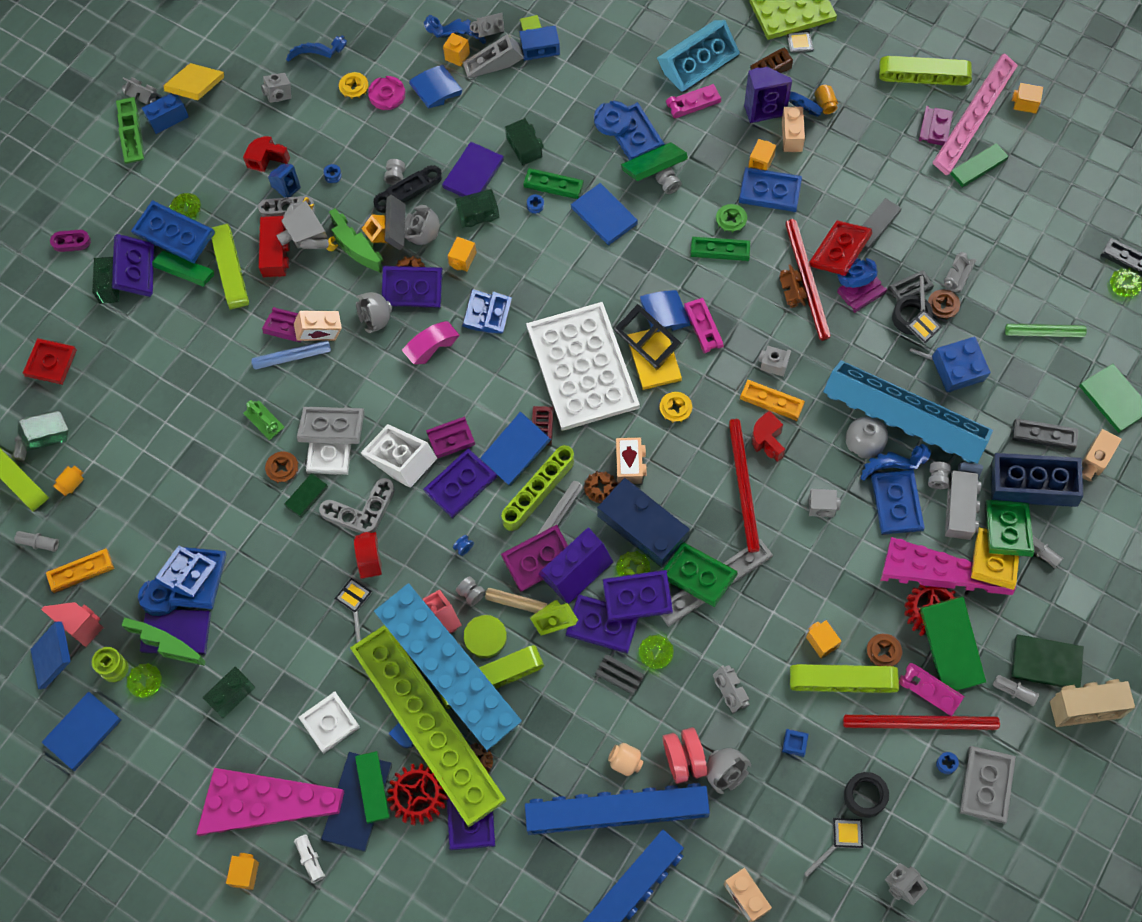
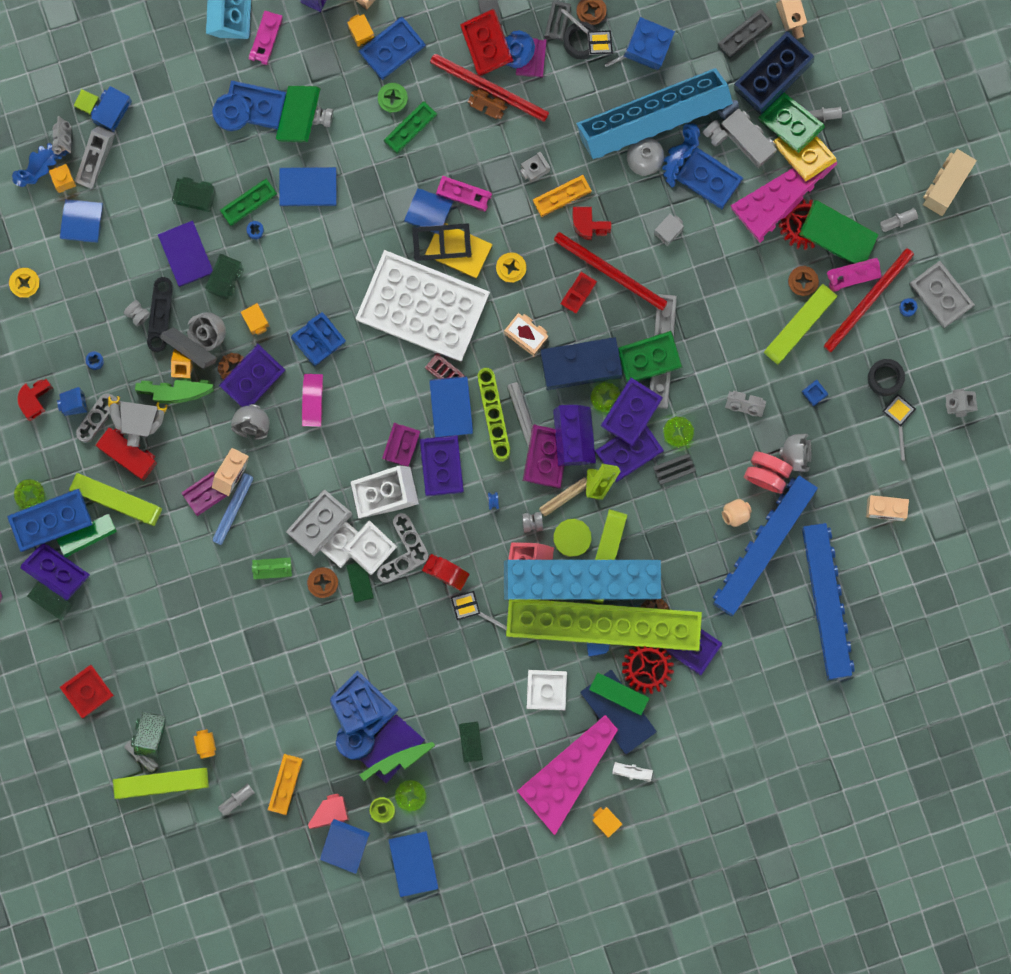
camera: 55 degrees left, 15 degrees up
dark pink tile [368,76,406,110] -> none
dark orange gear [584,471,617,503] -> none
light orange brick [806,620,842,659] -> none
dark green tile [1012,634,1084,688] -> none
none -> white tile [343,521,397,575]
none -> red slope [560,271,598,314]

